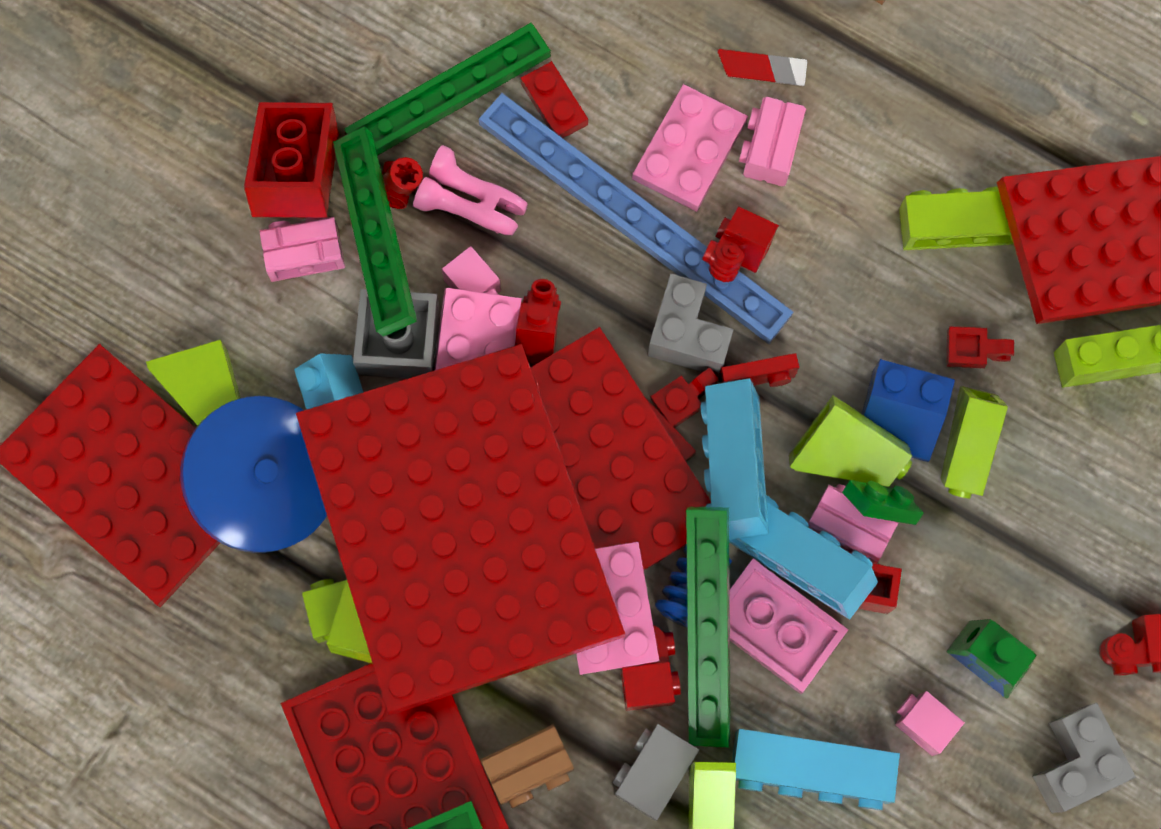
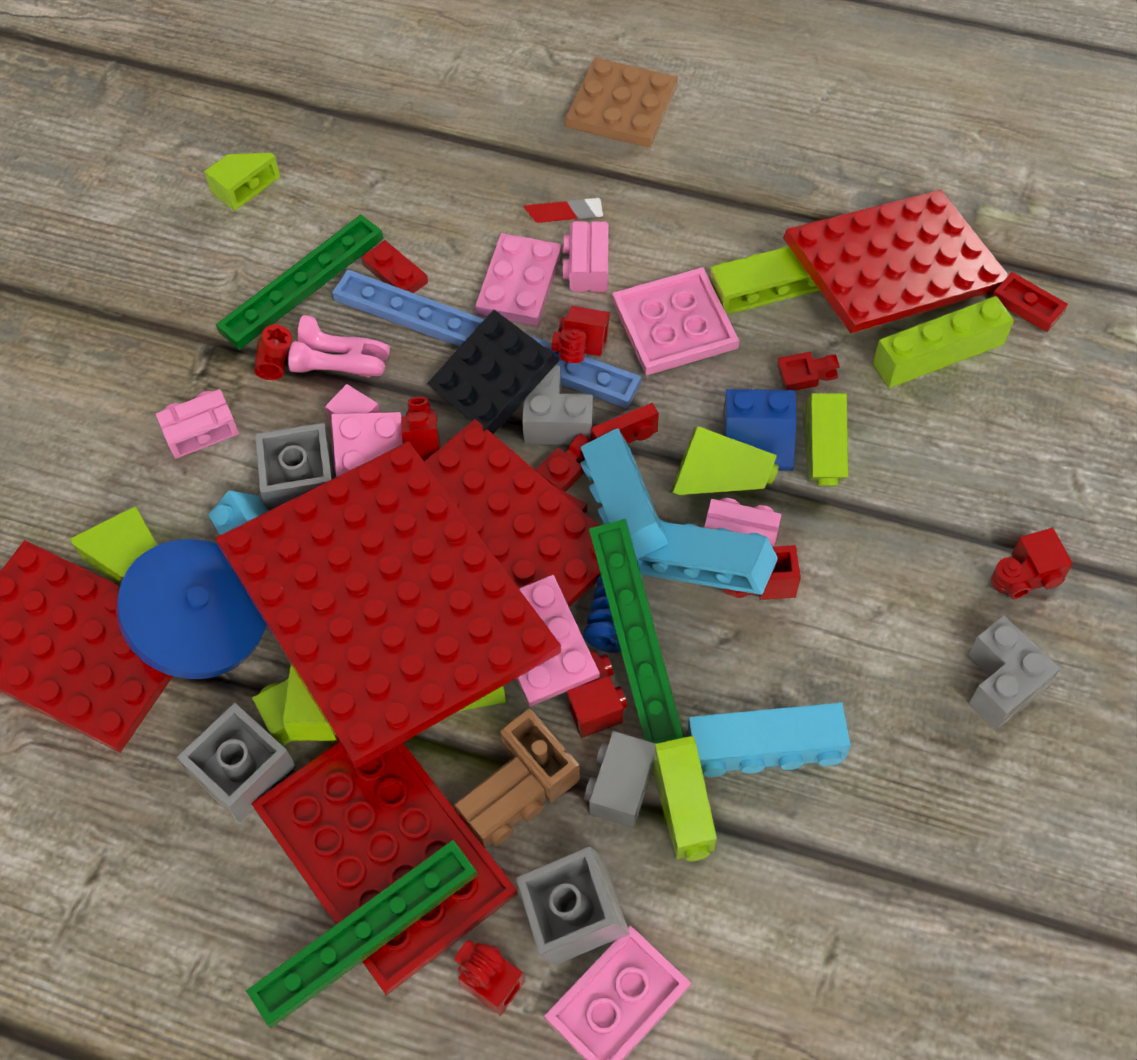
camera: 10 degrees left, 15 degrees down
red brick [244,102,339,218] -> none
green plate [333,126,417,337] -> none
bright pink plate [729,559,848,694] -> none
green plate [842,480,924,525] -> none
bright pink brick [895,691,965,756] -> none
green torso [946,619,1037,699] -> none
none -> light grey brick [176,703,296,823]
none -> black plate [427,309,559,434]
none -> medium nougat brick [500,709,580,803]
none -> bright pink plate [612,267,739,376]

